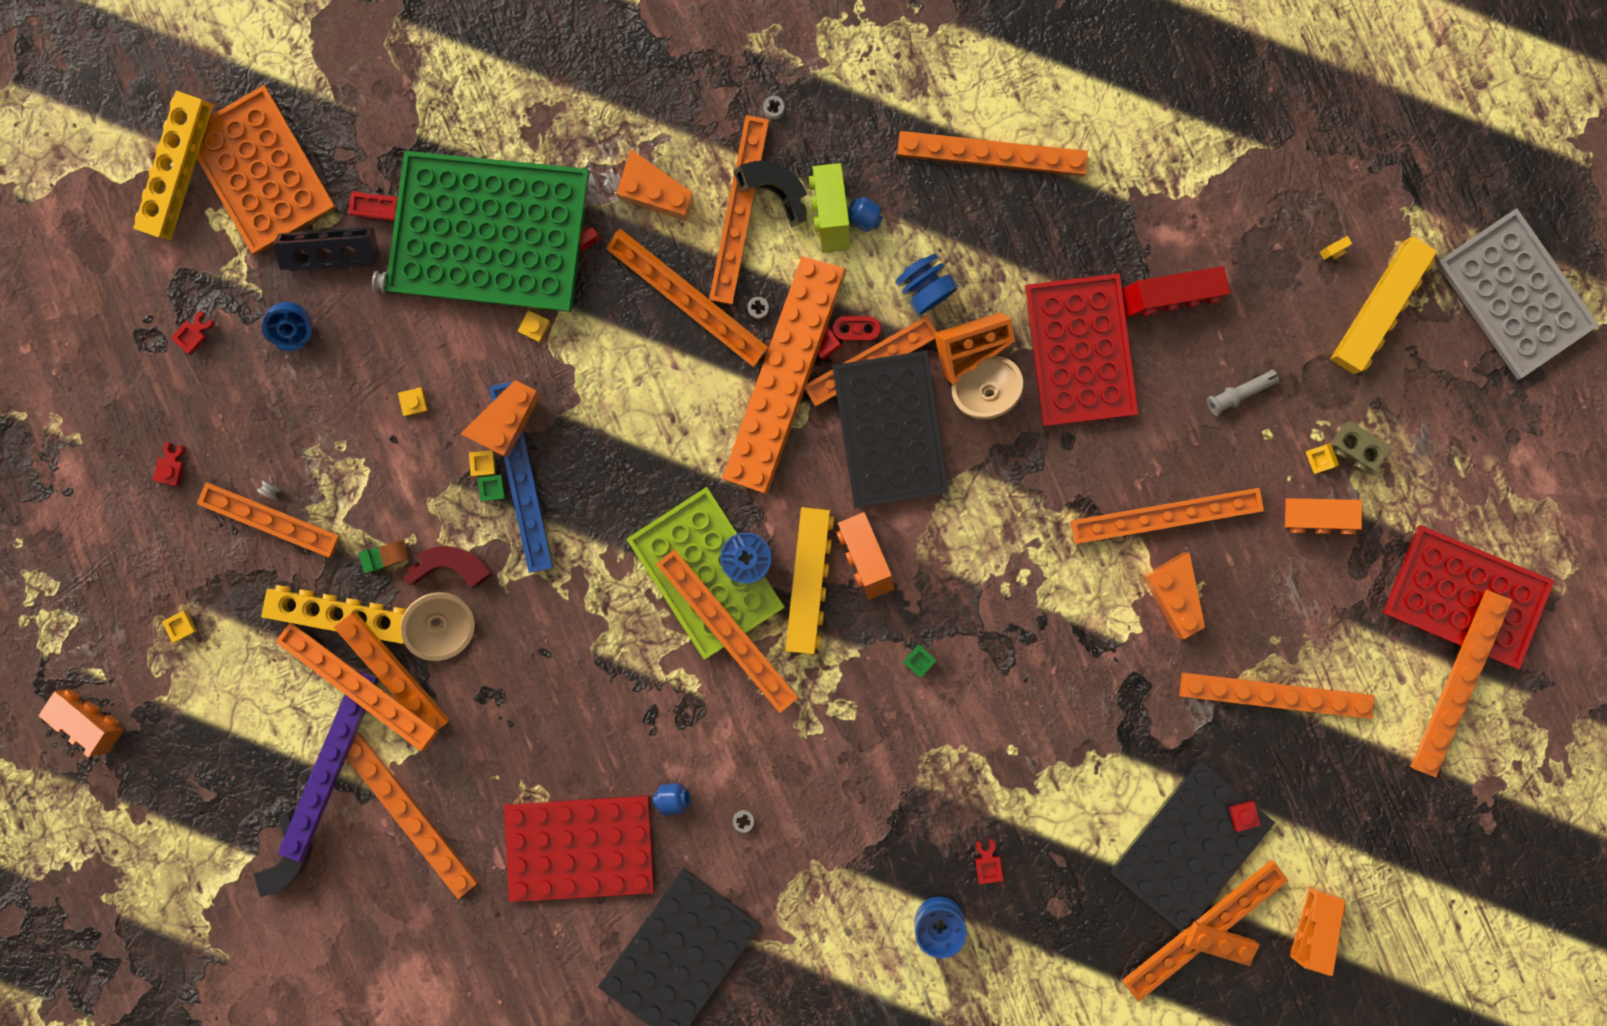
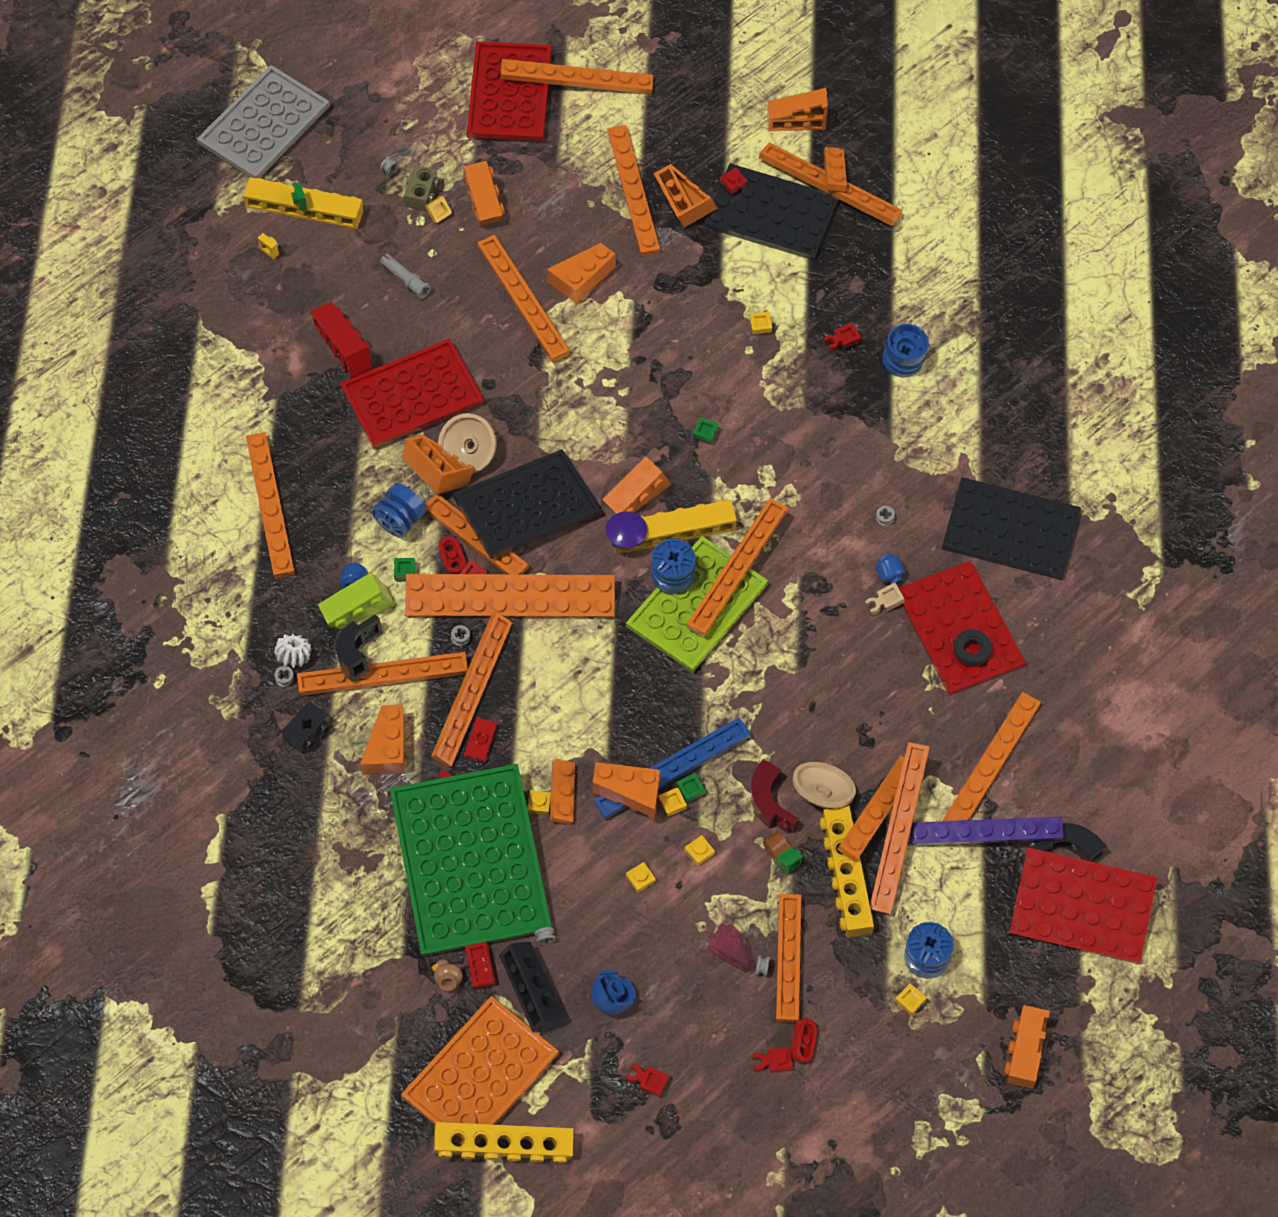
camera: 110 degrees left, 25 degrees down
none -> white gear [275,633,311,668]
none -> black brick [281,701,331,754]
none -> green plate [291,182,307,211]
none -> light grey bush [380,156,399,176]
none -> green plate [394,558,416,580]
none -> medium nougat animal [432,959,463,991]
none -> red plate [464,718,497,763]
none -> orange plate [550,759,575,825]
none -> dark purple dish [606,511,647,548]
none -> orange wedge [654,164,718,228]
none -> yellow plate [684,835,715,866]
none -> clear pink slope [708,923,749,973]
none -> yellow plate [749,312,772,334]
none -> red plate [791,1018,817,1063]
none -> tan plate [865,583,905,615]
none -> blue wheel [904,922,954,979]
none -> black tyre [953,629,992,667]
none -> red plate [1009,847,1158,964]

